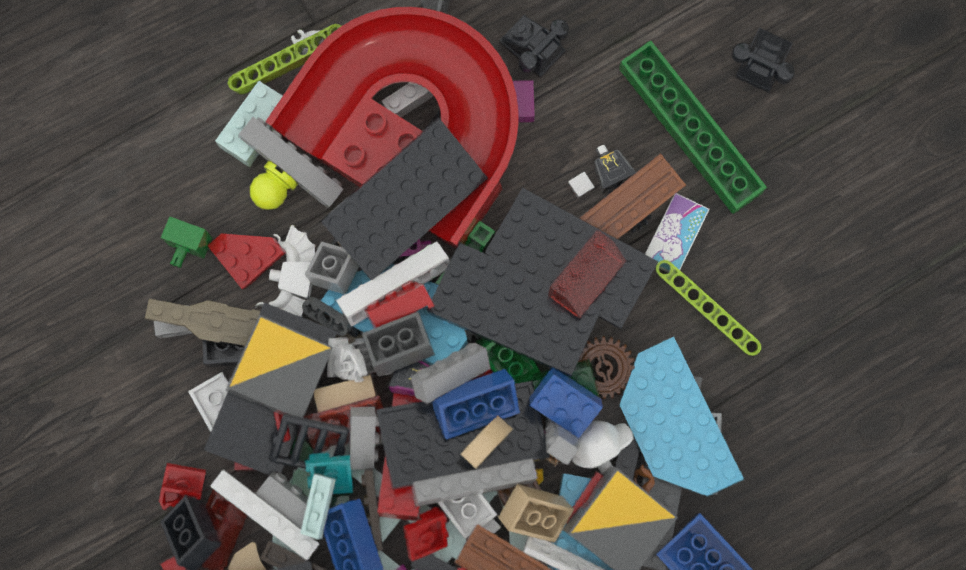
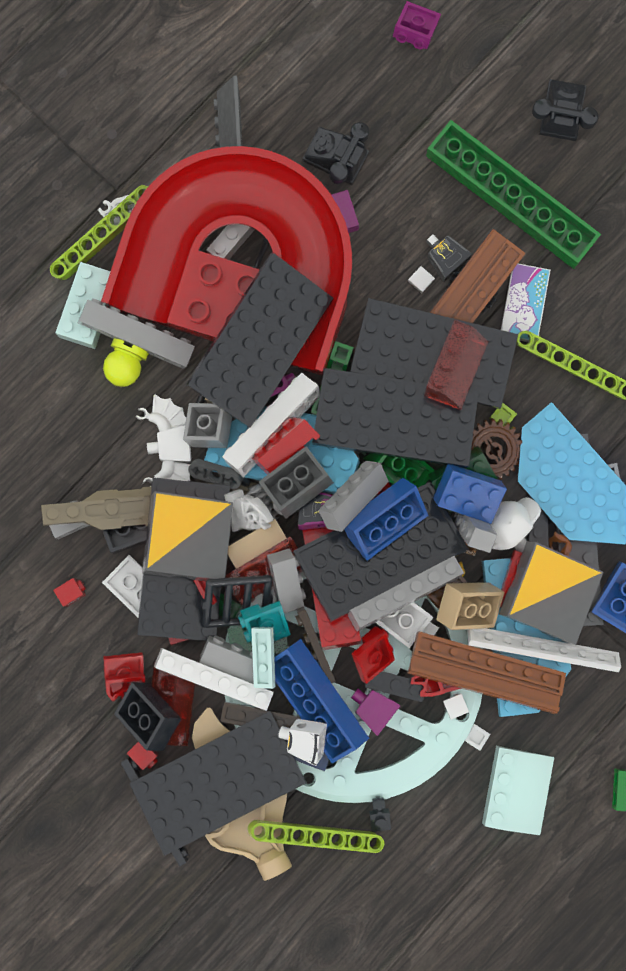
camera: 20 degrees left, 5 degrees up
green brick [161,216,213,268] -> none
red plate [208,233,286,289] -> none
tan brick [461,416,513,468] -> none
none -> red brick [53,578,86,607]
none -> lime plate [490,402,517,426]

